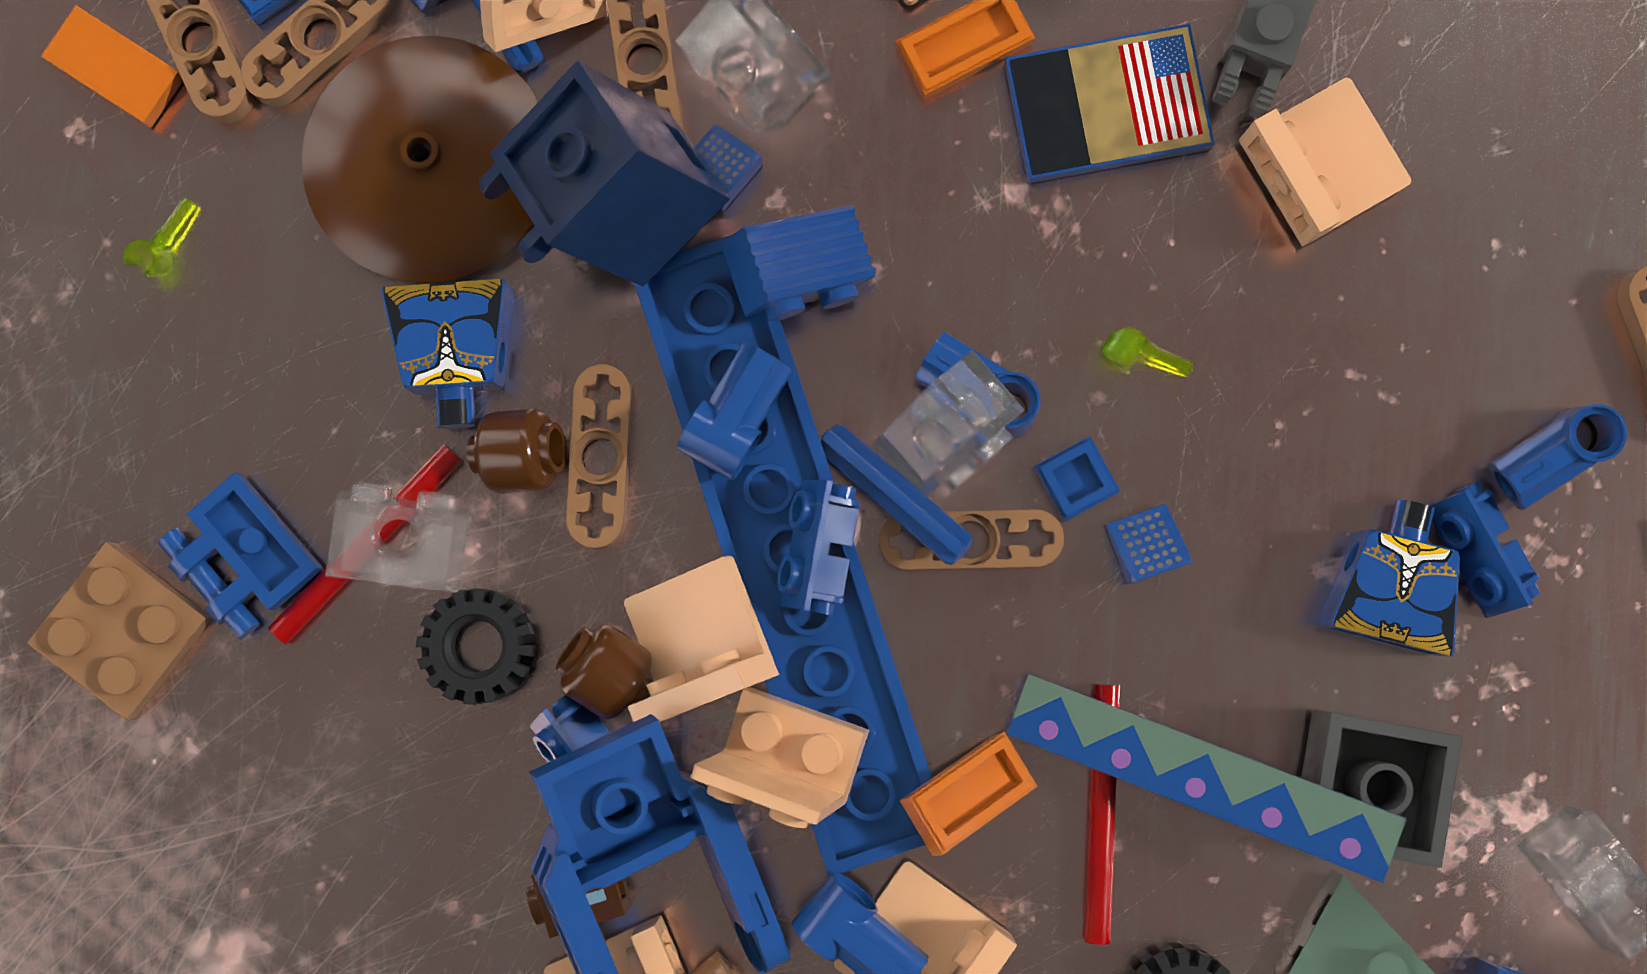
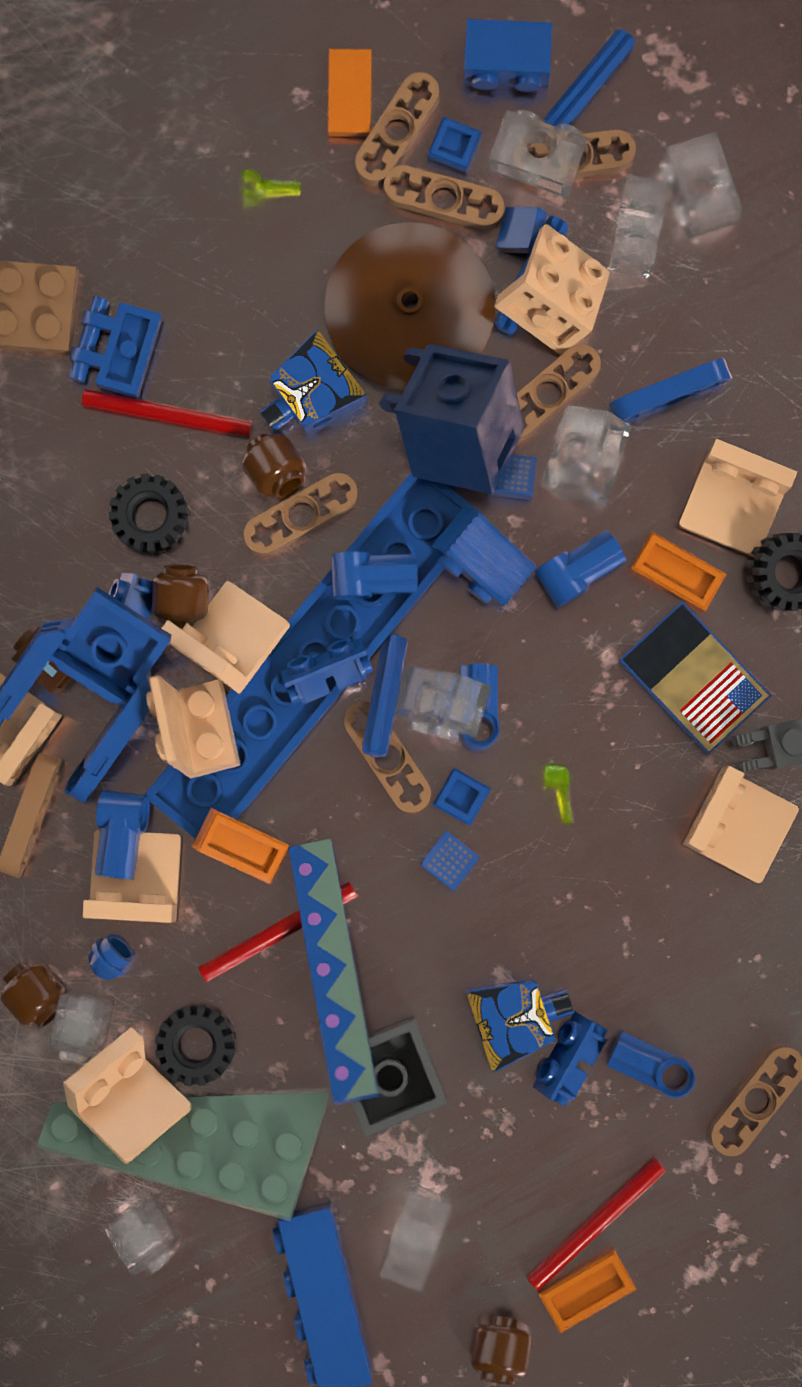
camera: 55 degrees right, 0 degrees up
clear brick [325,482,469,593] -> none
none -> blue piece [534,529,627,608]

